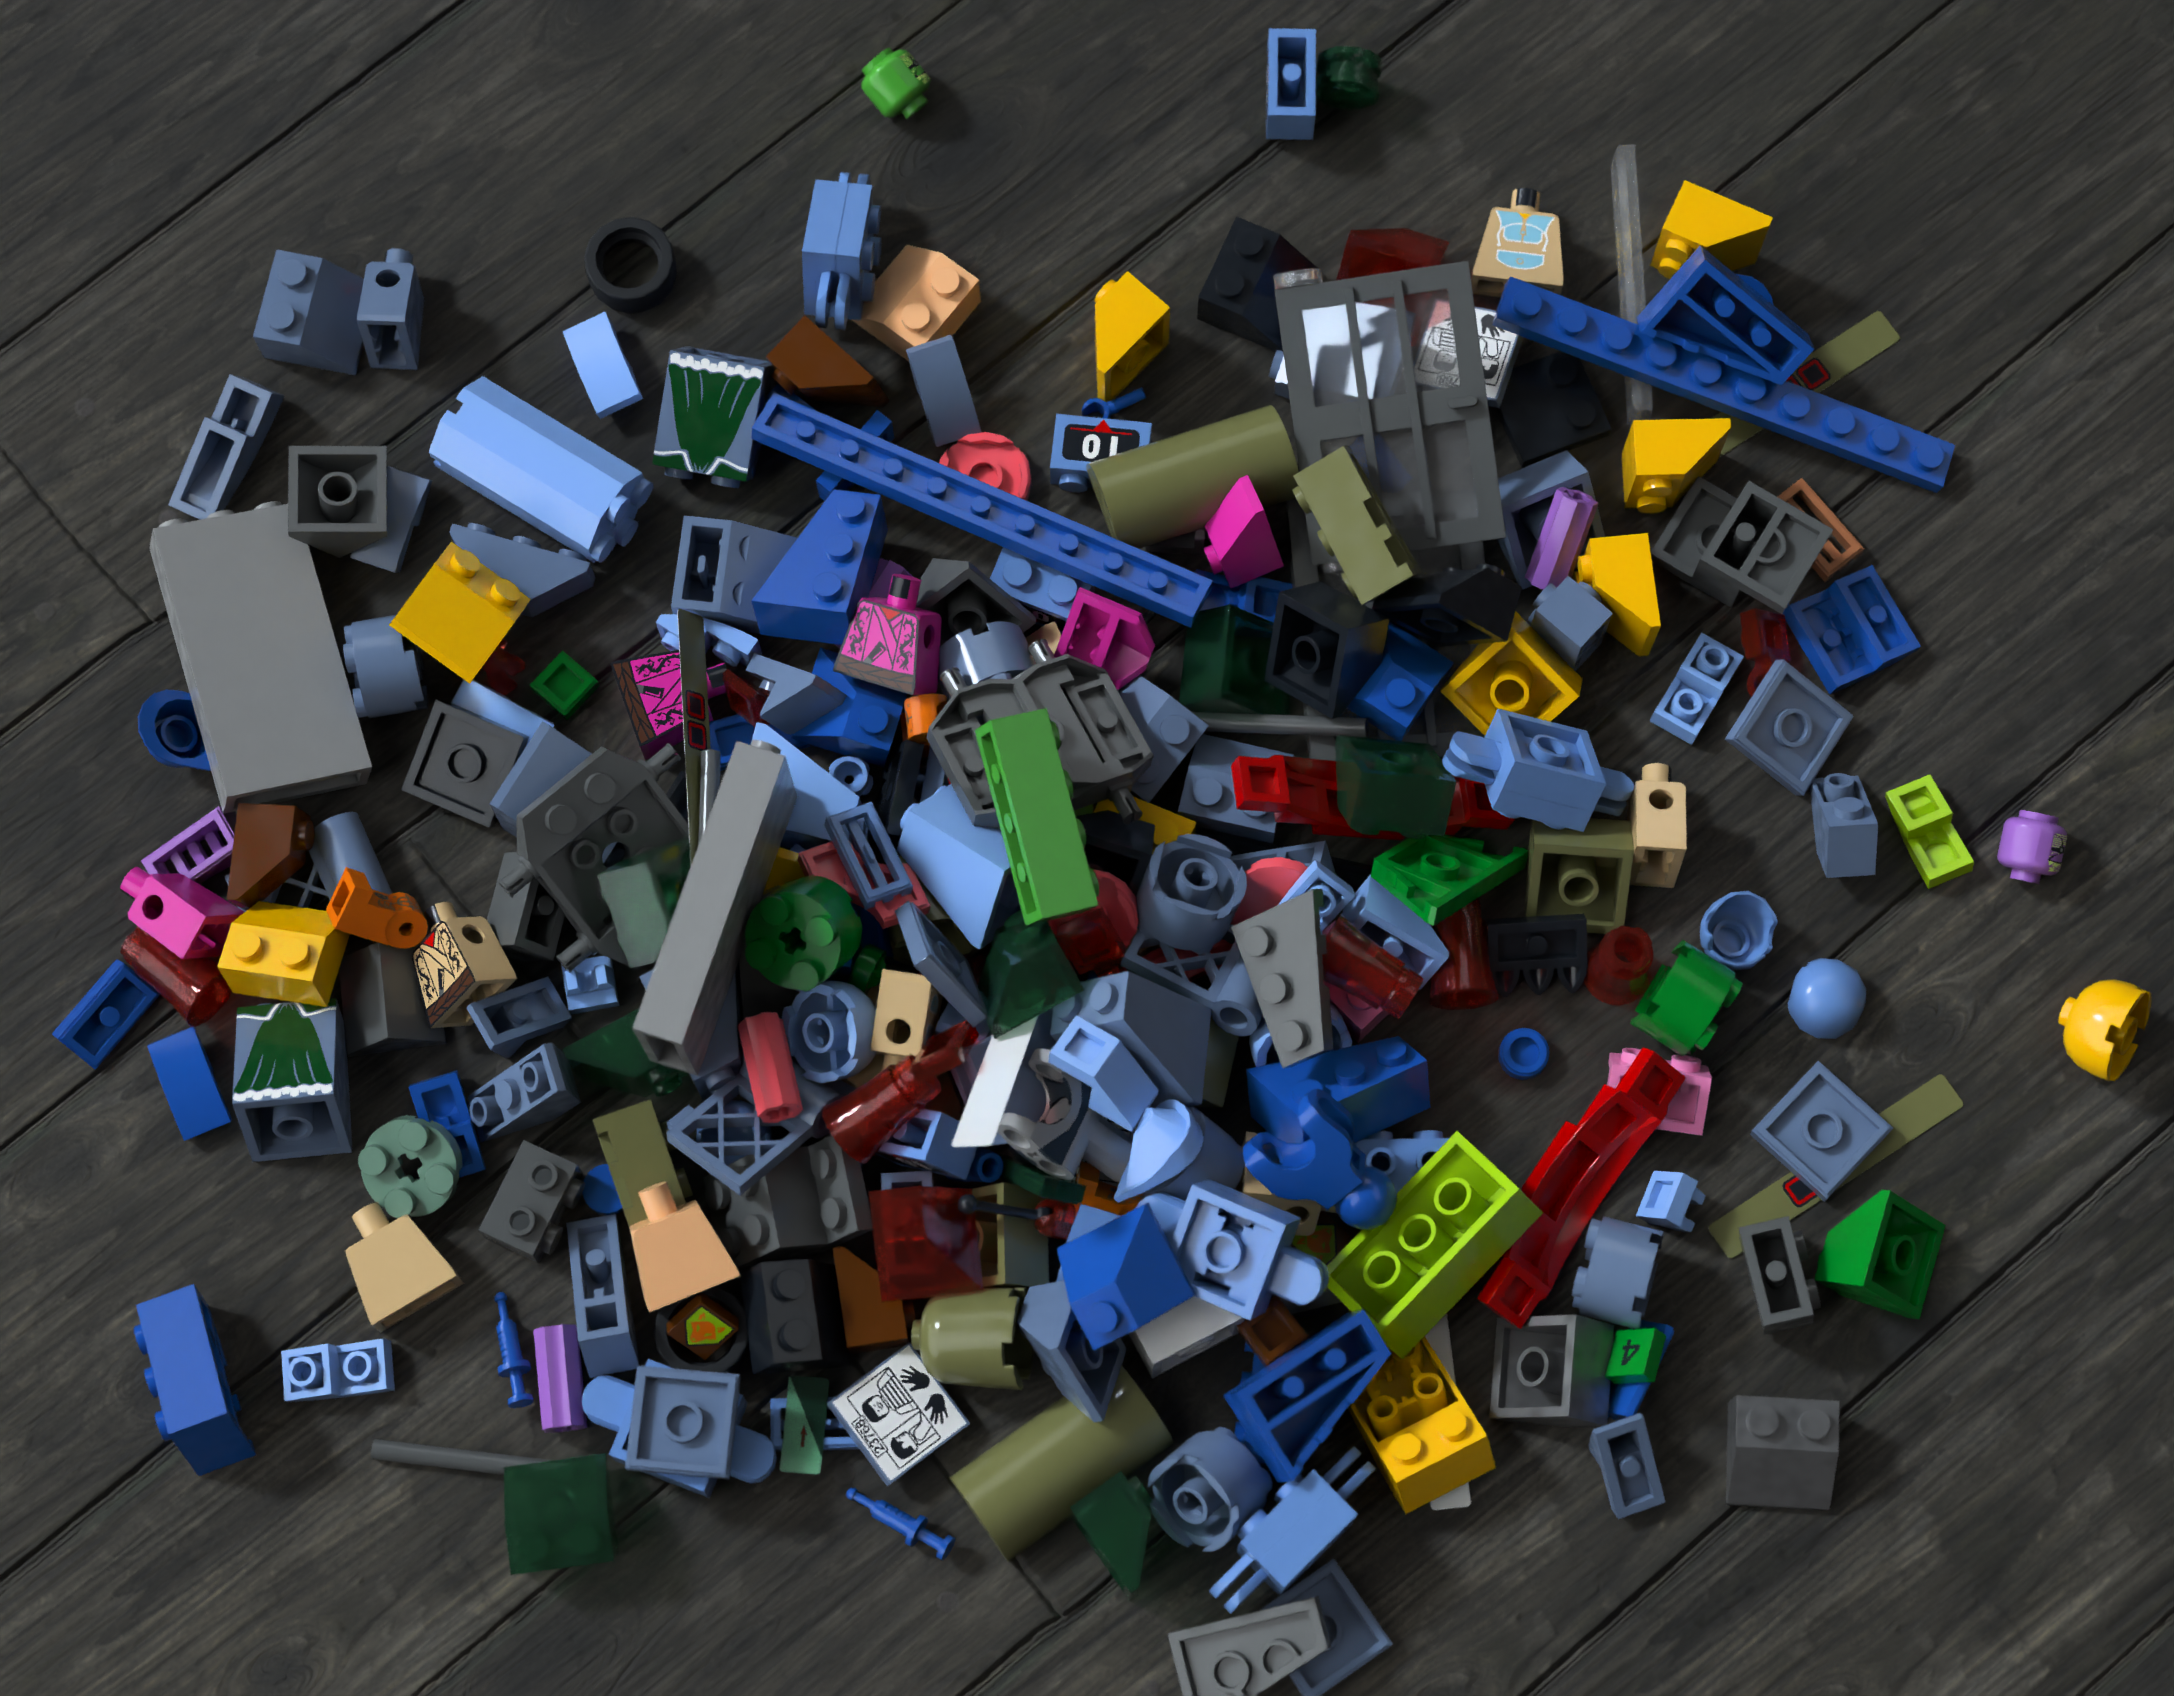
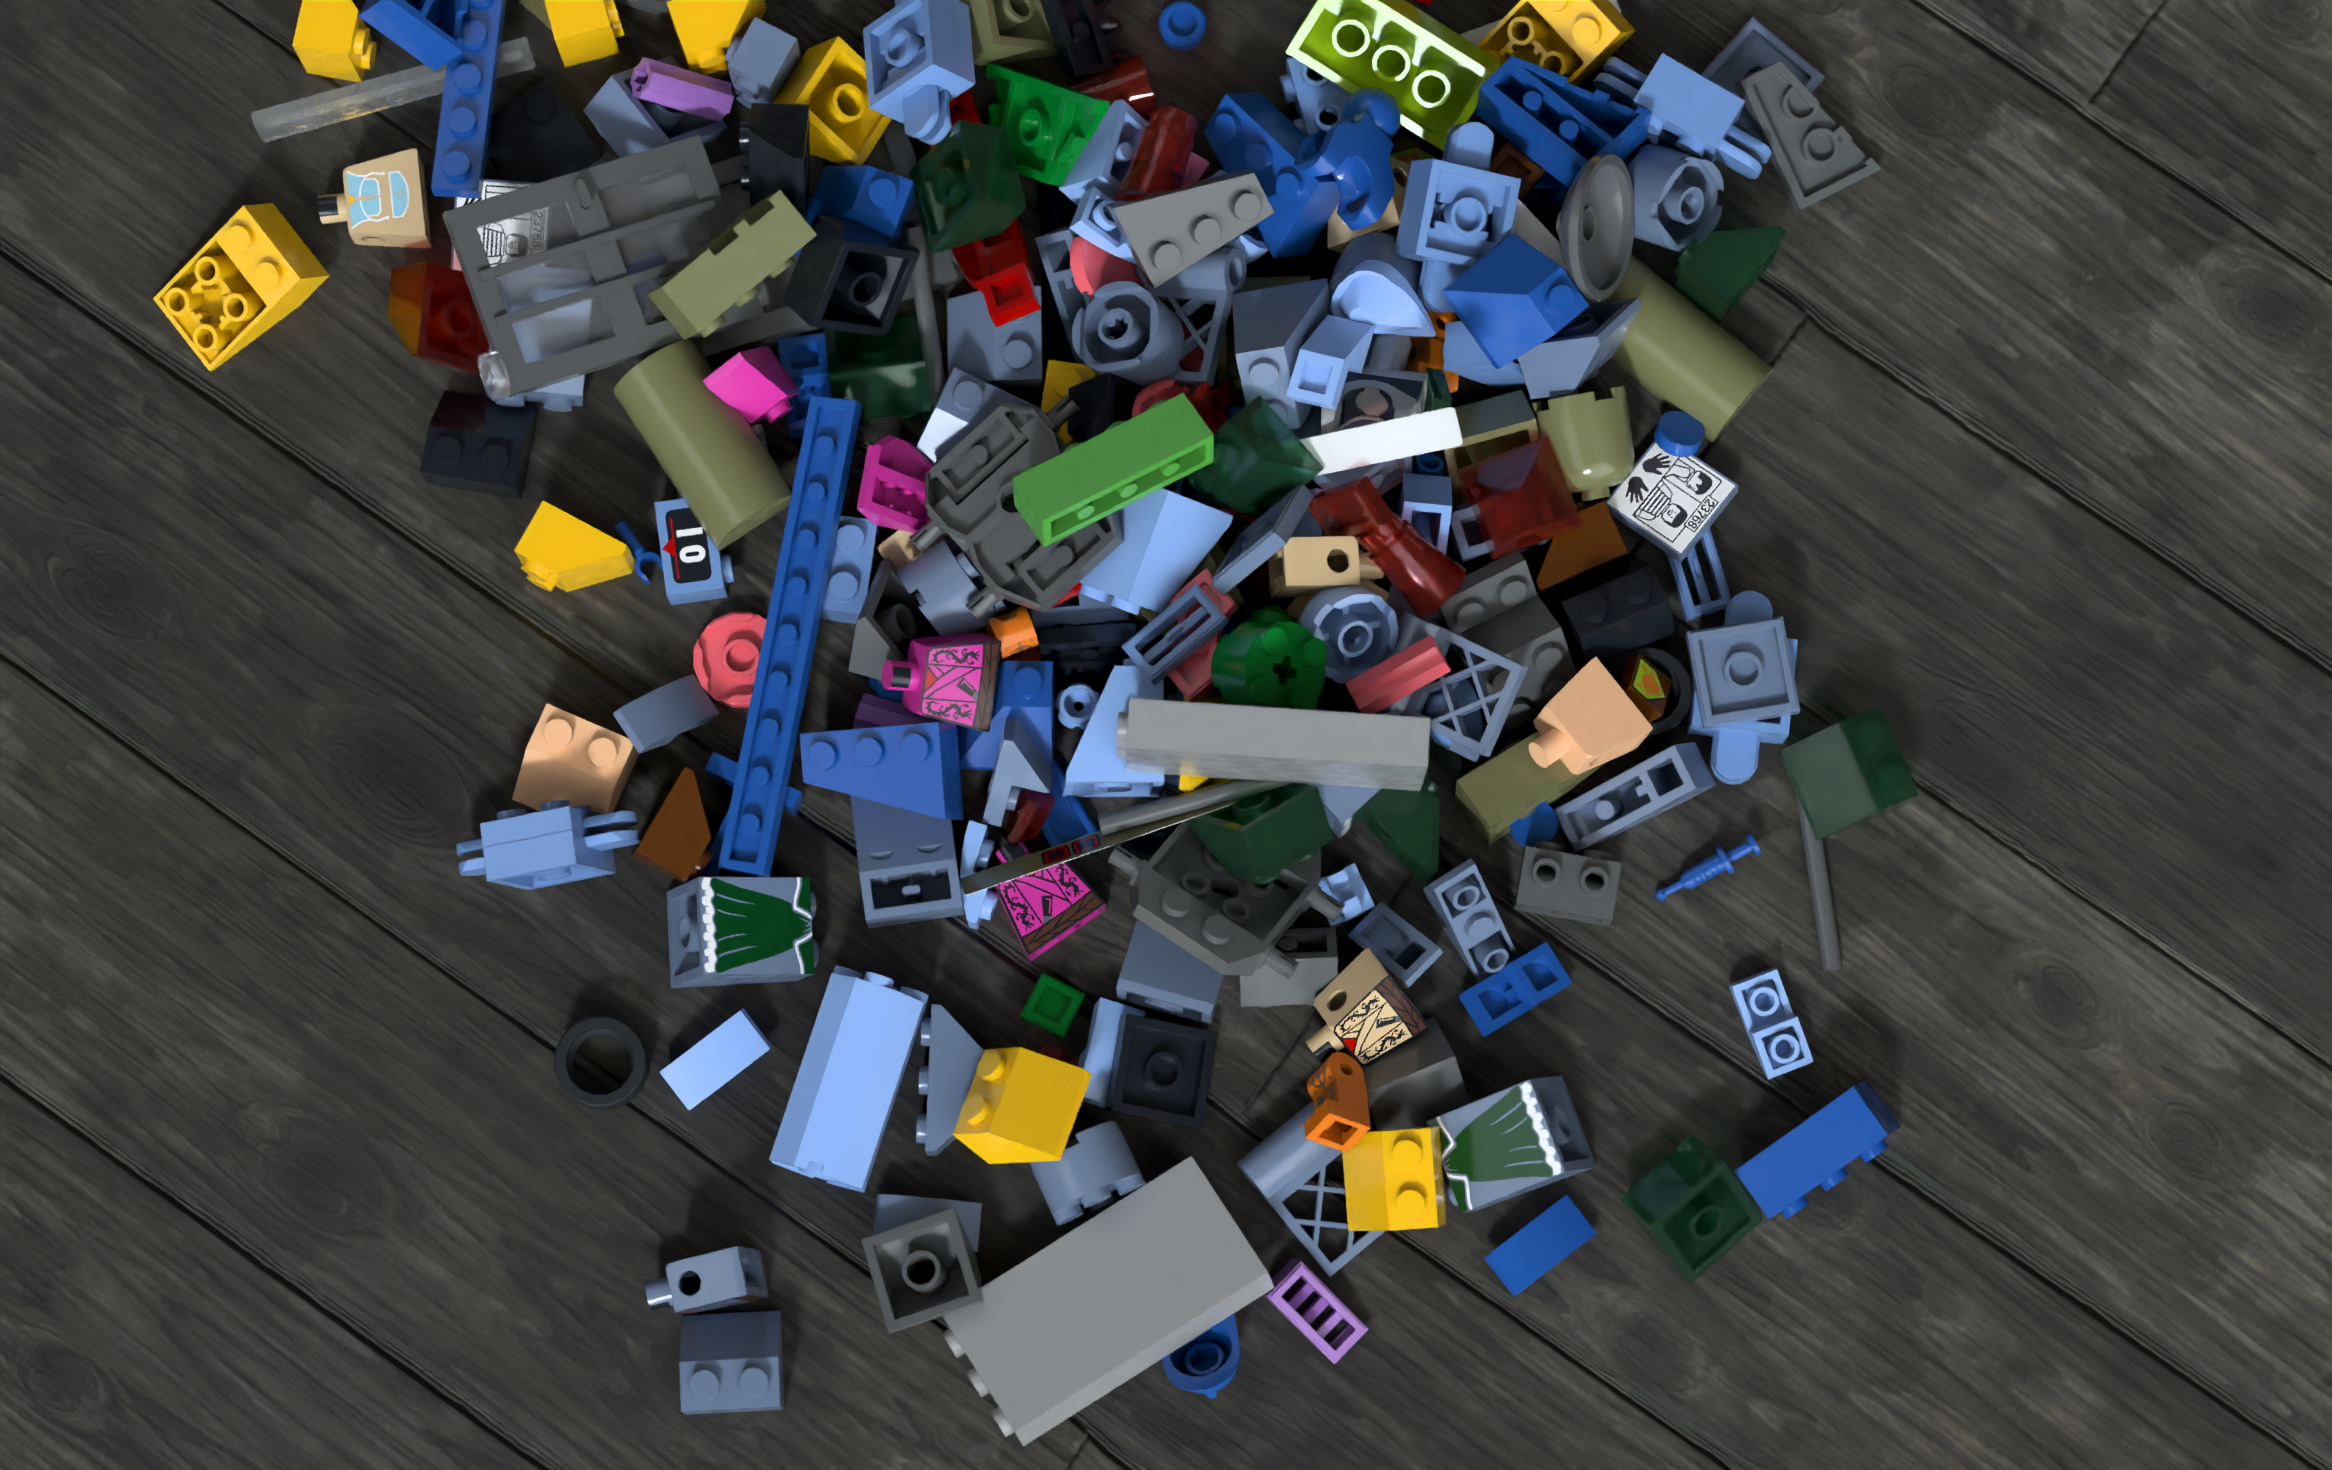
camera: 105 degrees left, 5 degrees up
blue slope [52,959,160,1070] -> none
dark pink torso [120,867,244,959] -> none
clear red plant [120,926,232,1027] -> none
sand blue slope [168,374,284,520] -> none
reddish brown slope [227,803,315,909] -> none
tan torso [345,1202,464,1333] -> none
sand green plate [358,1115,462,1218] -> none
medium lavender axle [534,1324,587,1433] -> none
clear green sticker [780,1376,829,1474] -> none
blue piece [846,1488,955,1561] -> none
bright green head [861,47,930,119] -> none
hinge [958,1194,1076,1240] -> none
medium blue brick [1266,28,1316,140] -> none
clear green wheel [1316,46,1382,109] -> none
none -> yellow slope [153,203,330,371]
none -> dark grey dish [1556,154,1635,300]
none -> clear green slope [1619,1134,1764,1284]
none -> blue tile [1654,411,1705,457]

